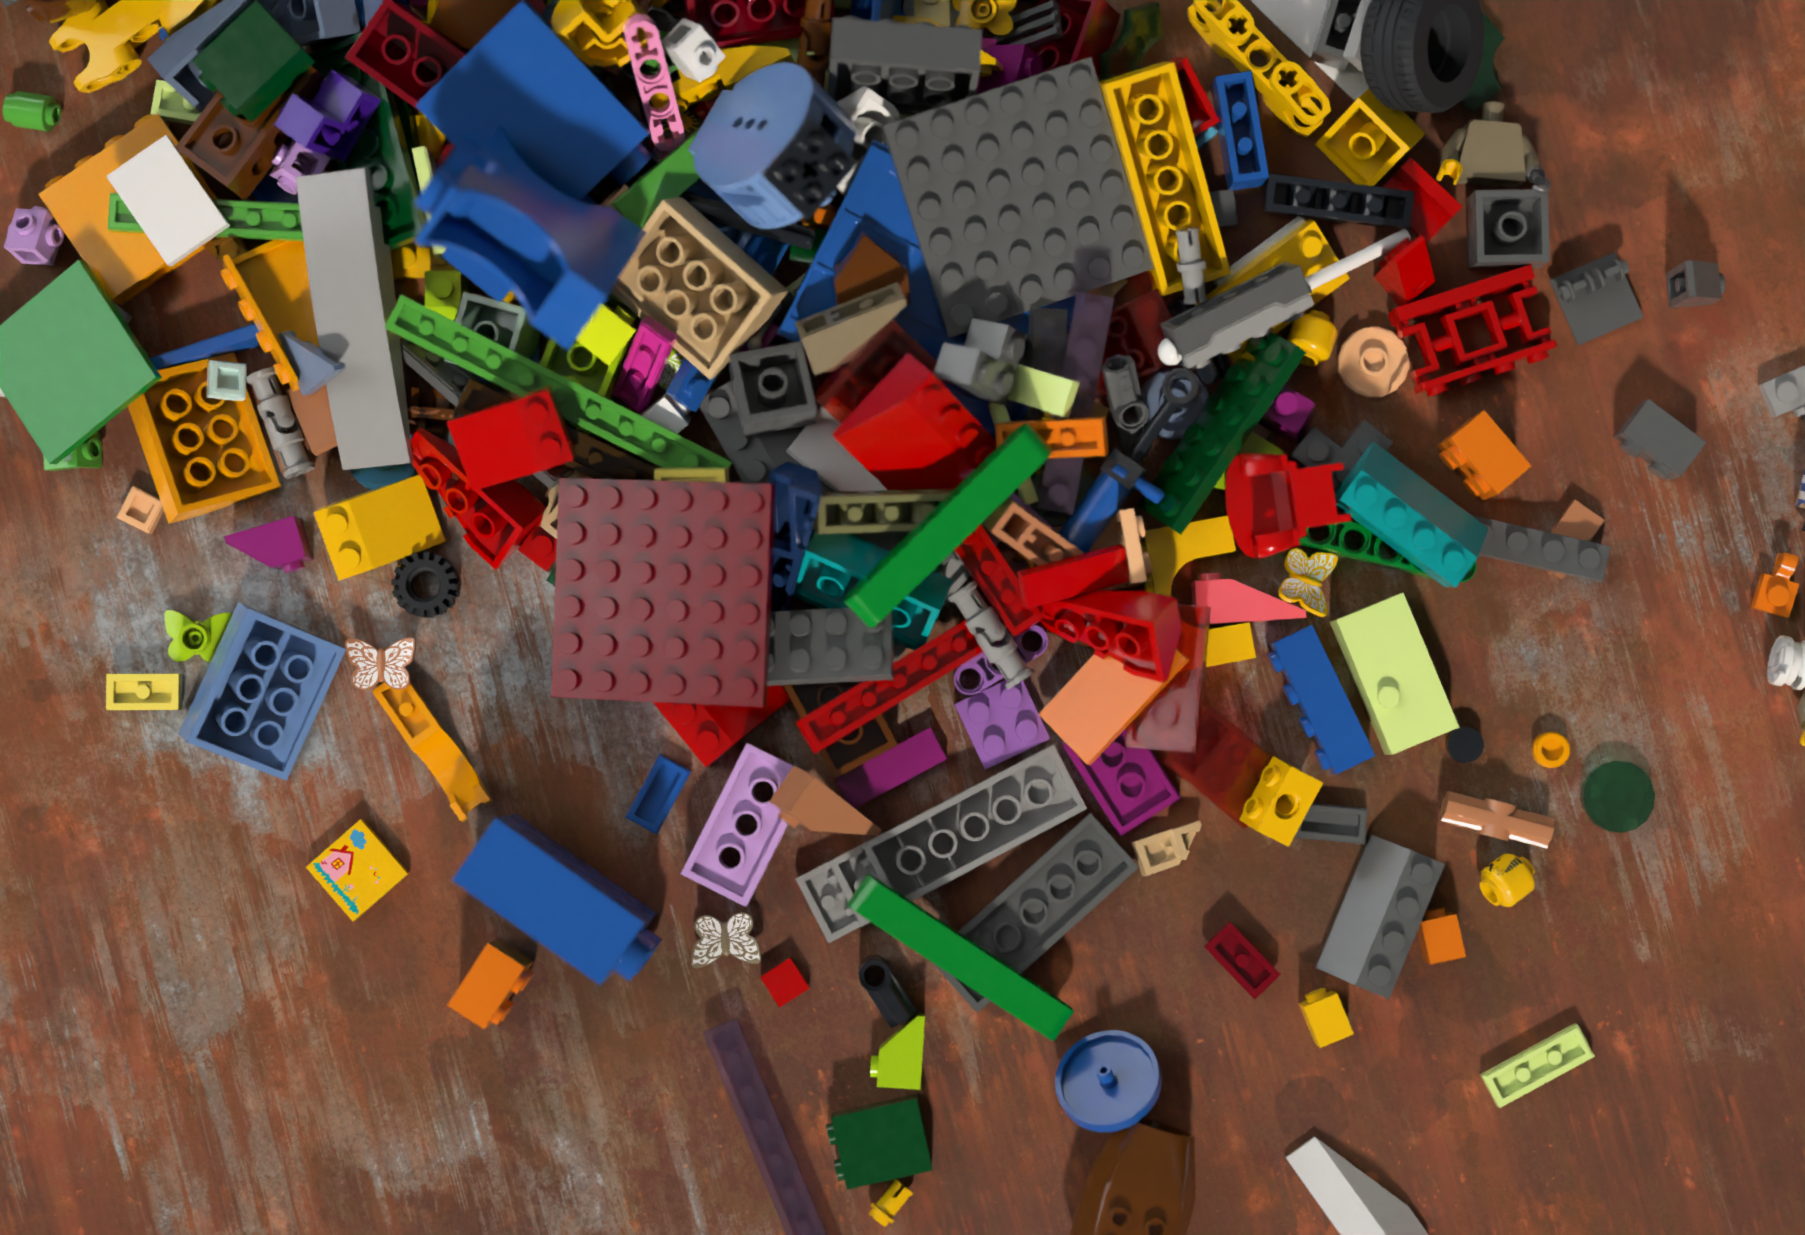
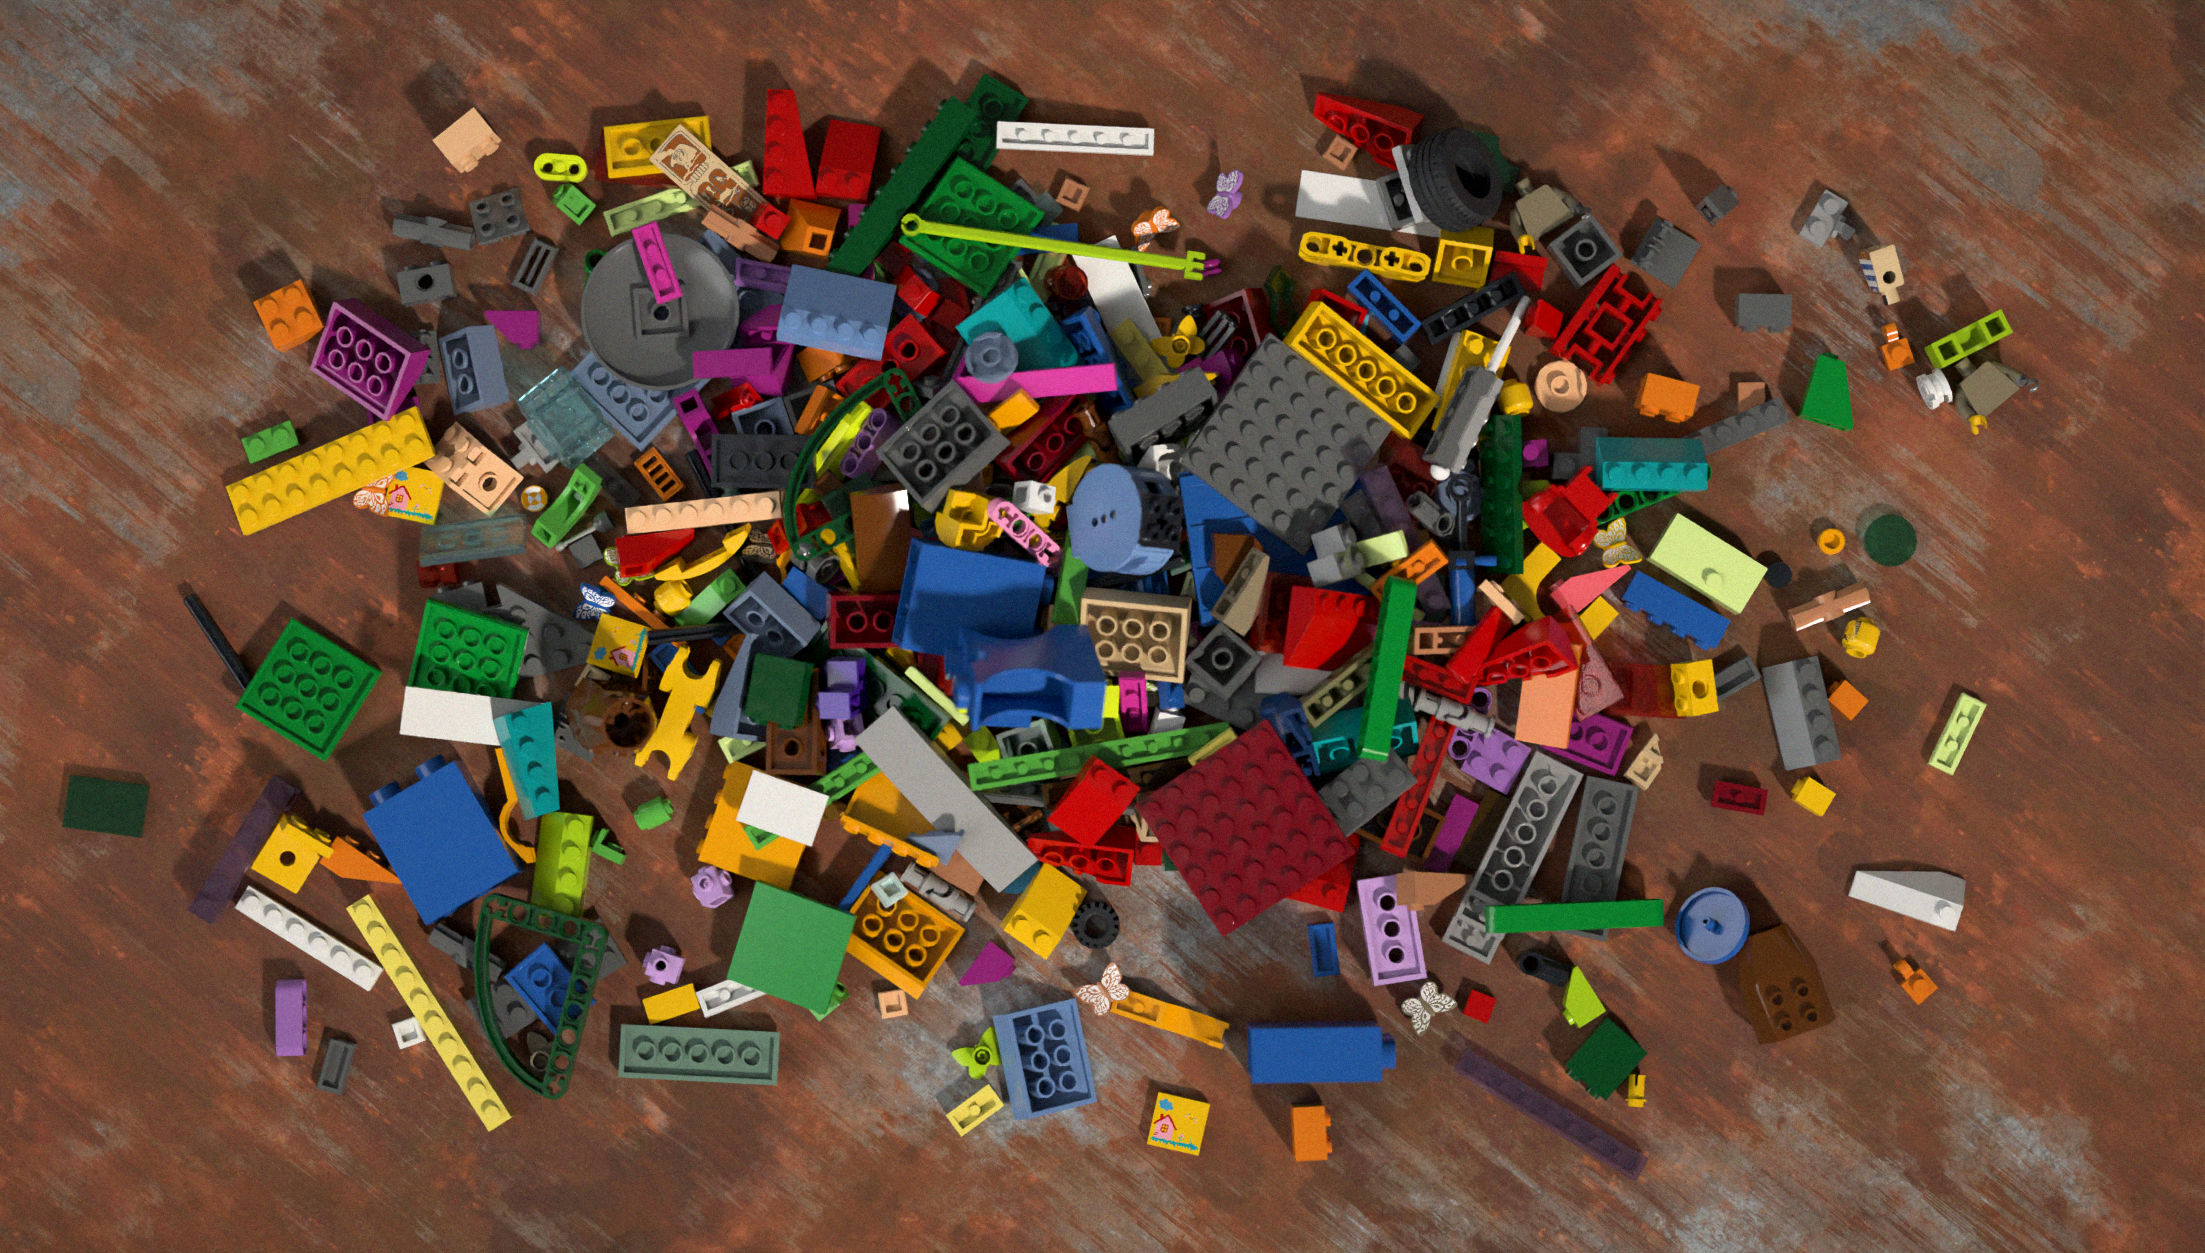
camera: 30 degrees left, 0 degrees up
light grey pin [1176,228,1207,304] -> none
none -> dark brown tile [1453,788,1511,871]
none -> green slope [1797,352,1854,432]

